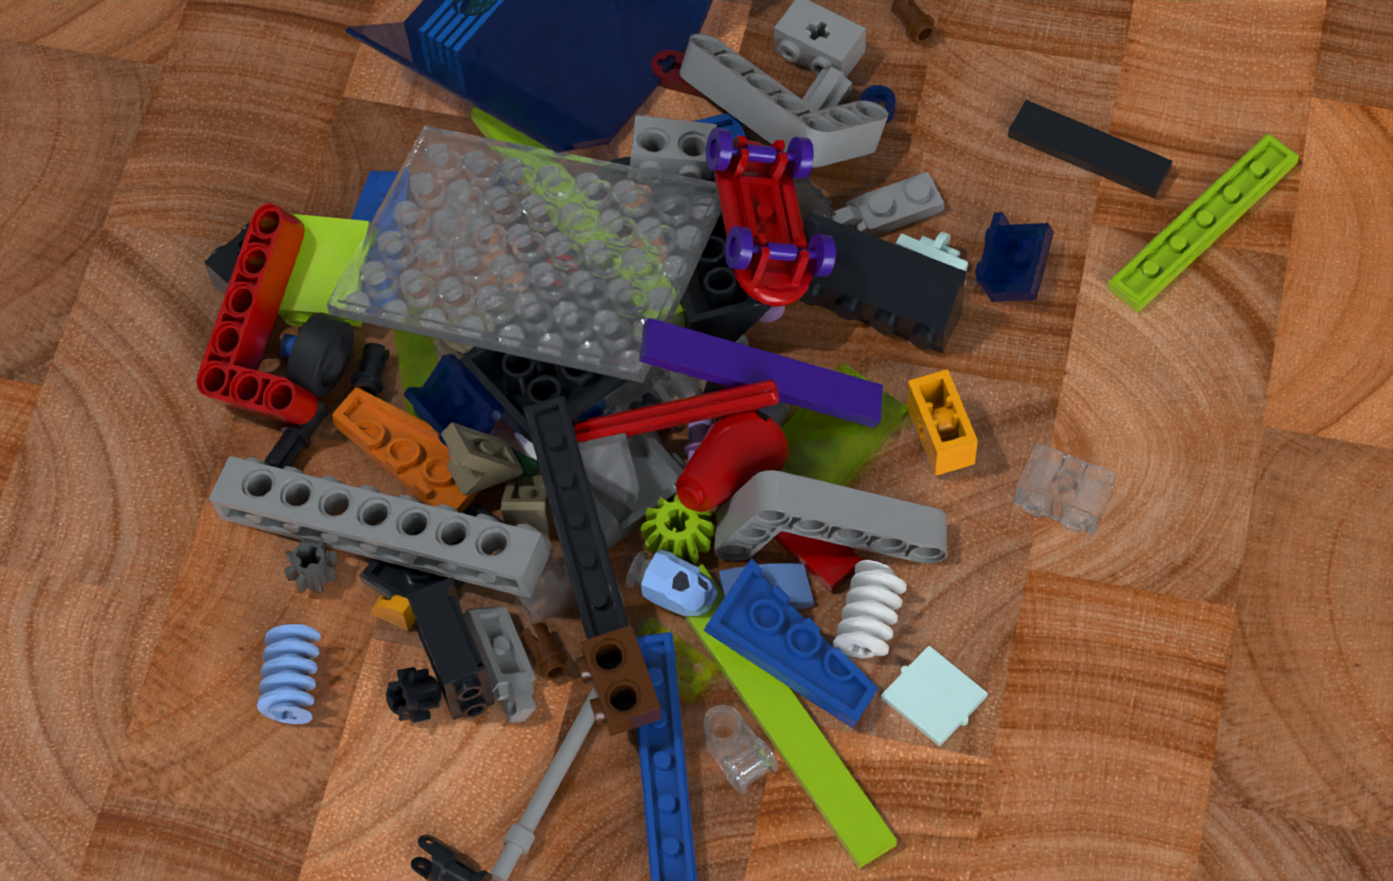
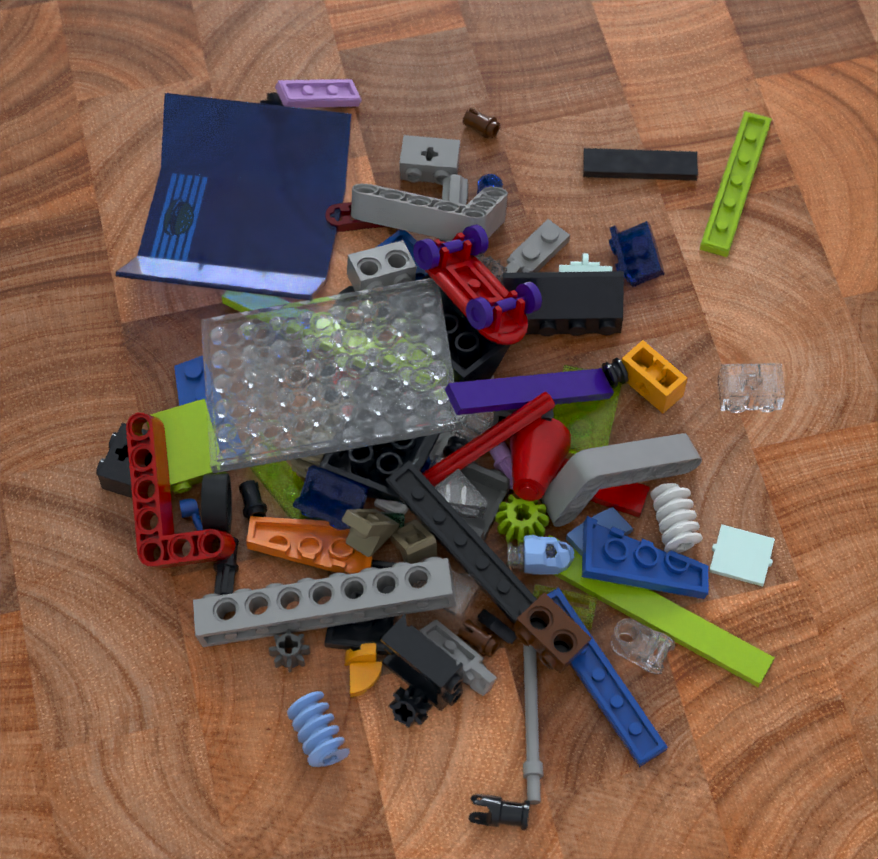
camera: 30 degrees left, 0 degrees up
none -> light orange tile [350,661,382,697]
none -> black tile [477,608,517,644]
none -> black bush [602,358,628,388]

